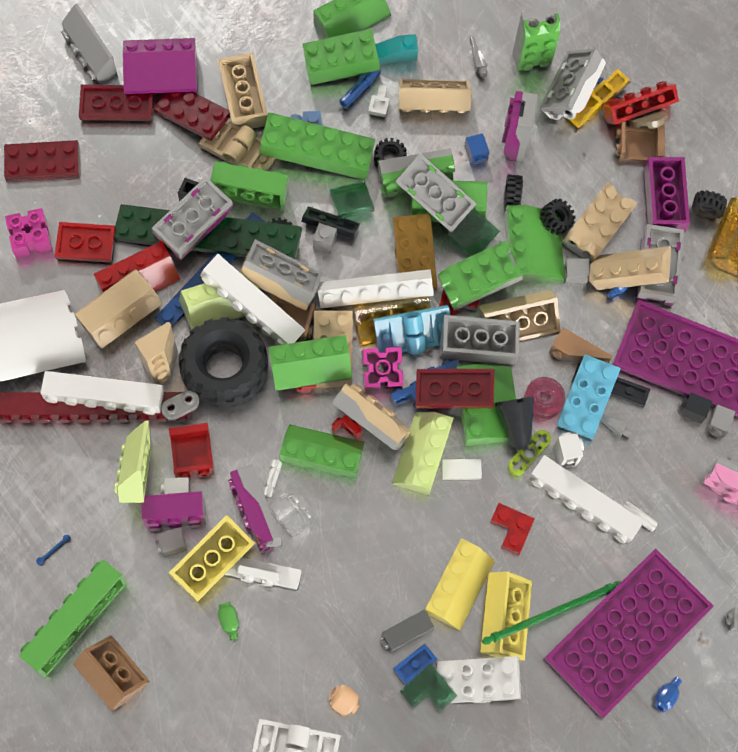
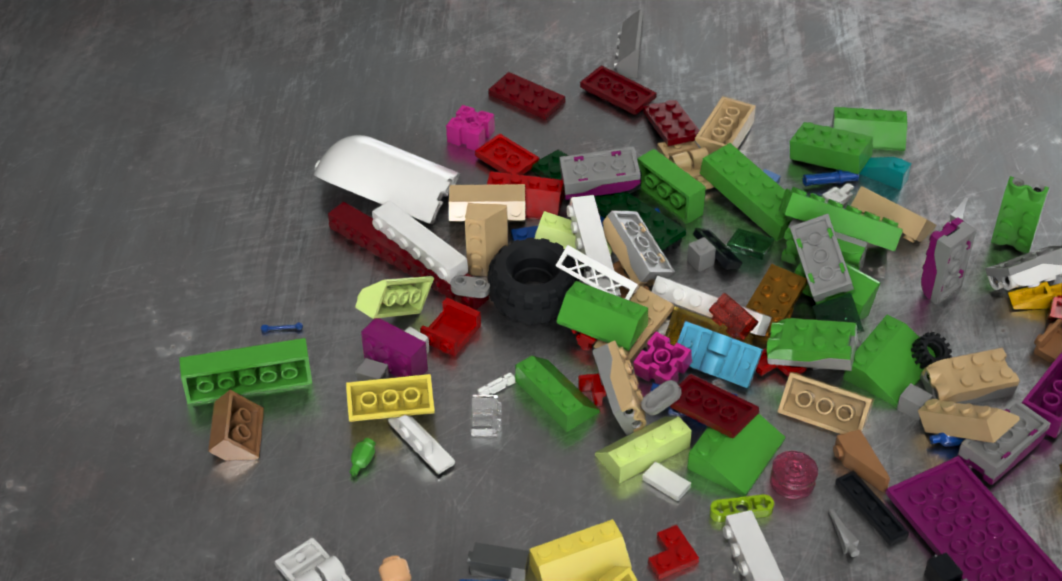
camera: 45 degrees right, 25 degrees down
magenta slope [123,38,197,94] -> none
piece [228,464,282,552] -> none
light grey slope [439,315,520,365] -> none
blue brick [464,133,490,165] -> none
black cone [495,396,534,451] -> none
black tyre [504,174,523,207] -> none
white brick [553,432,584,469] -> none
medium azure plate [556,354,621,440] -> none
none -> white fence [556,245,639,300]
none -> light grey tile [641,380,682,415]
none -> clear red brick [709,293,759,340]
none -> bright green brick [778,187,903,251]

